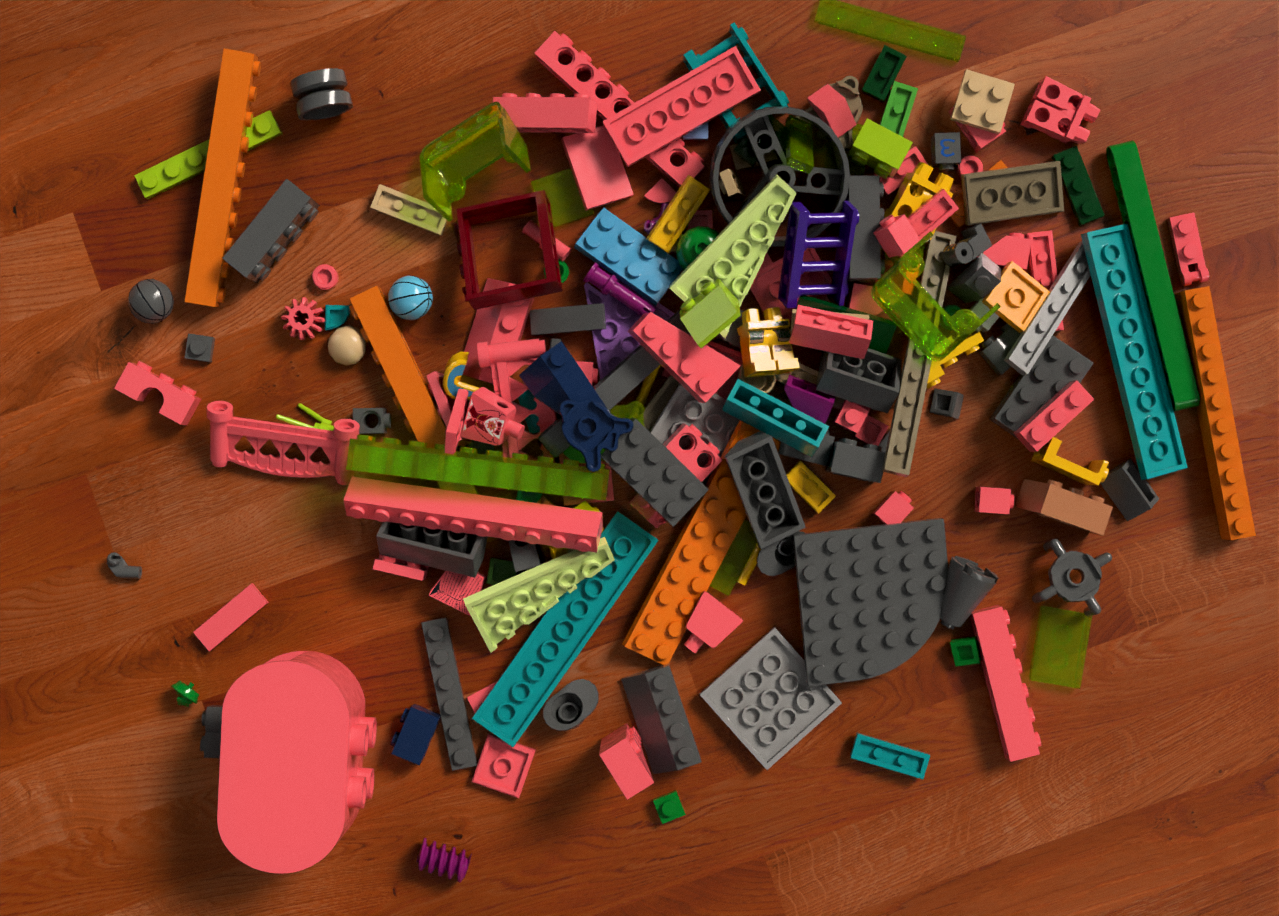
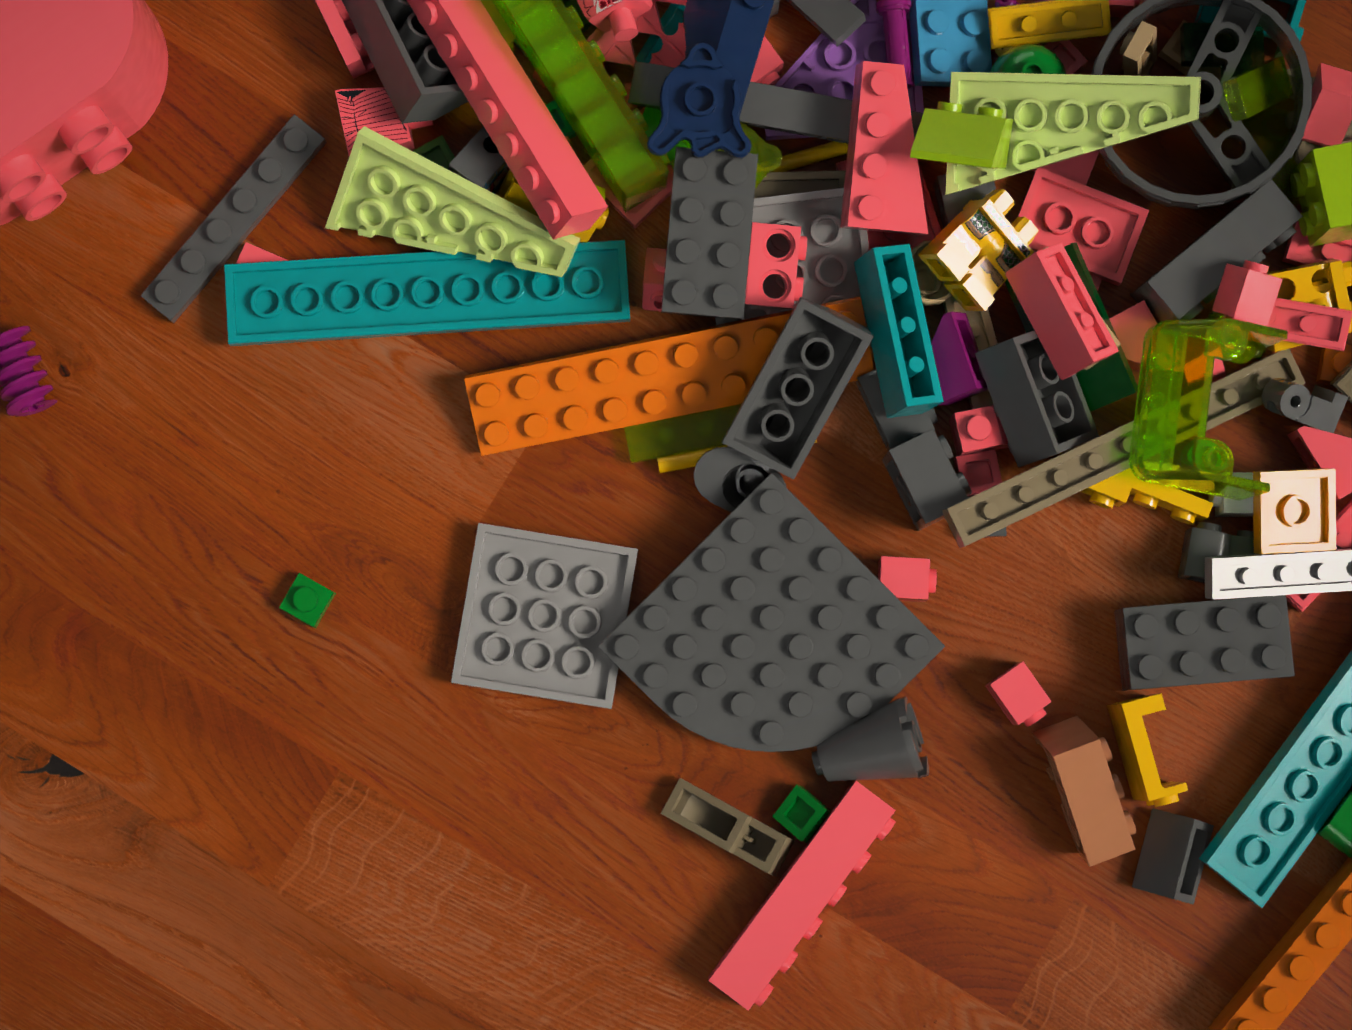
camera: 55 degrees right, 5 degrees down
dark blue brick [390,704,441,765] -> none
coral tile [472,733,536,798] -> none
dark grey piece [543,679,599,731] -> none
coral wedge [599,723,654,800] -> none
dark grey slope [621,663,702,774] -> none
coral torso [684,590,743,654] -> none
dark purple fence [778,201,859,308] -> none
yellow plate [786,460,836,514] -> none
teal plate [850,733,930,779] -> none
dark grey slope [929,388,964,419] -> none
dark grey slope [947,253,1001,304] -> none
coral brick [1013,380,1094,452] -> none
clear neon green tile [1029,605,1092,689] -> none
dark grey plate [1032,539,1112,617] -> none
none -> dark tan slope [660,778,795,877]

